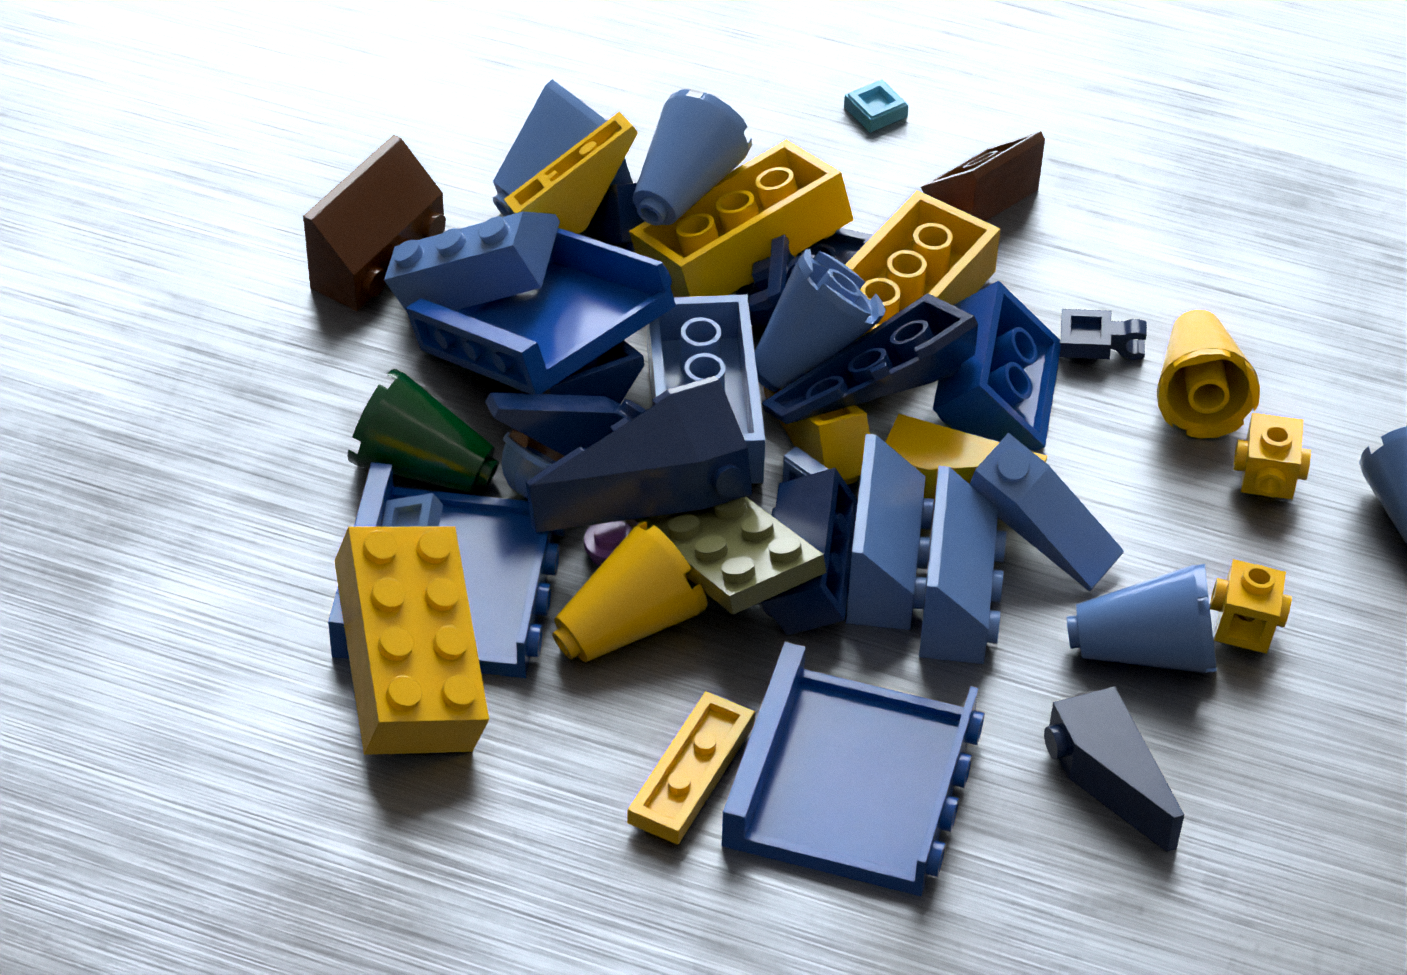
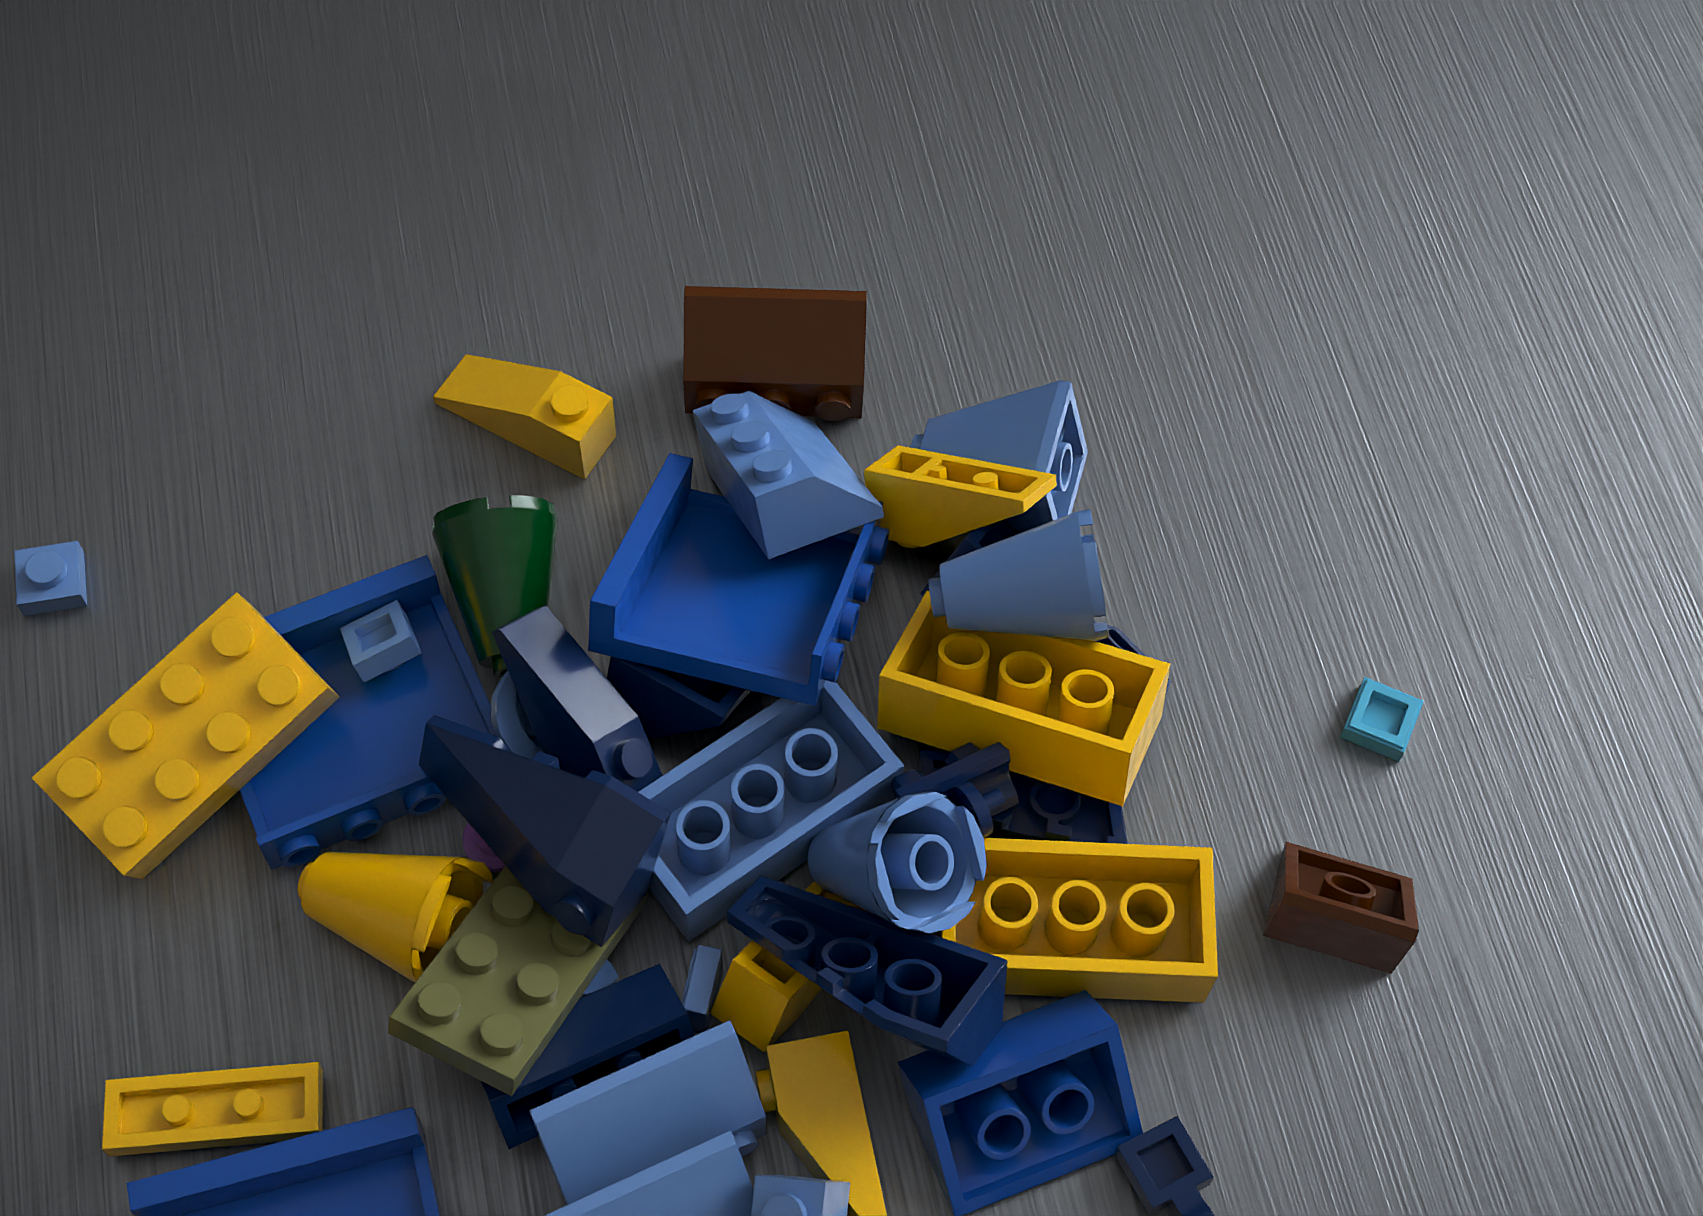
camera: 55 degrees right, 15 degrees up
none -> medium blue plate [14,541,87,616]
none -> yellow slope [433,354,617,480]

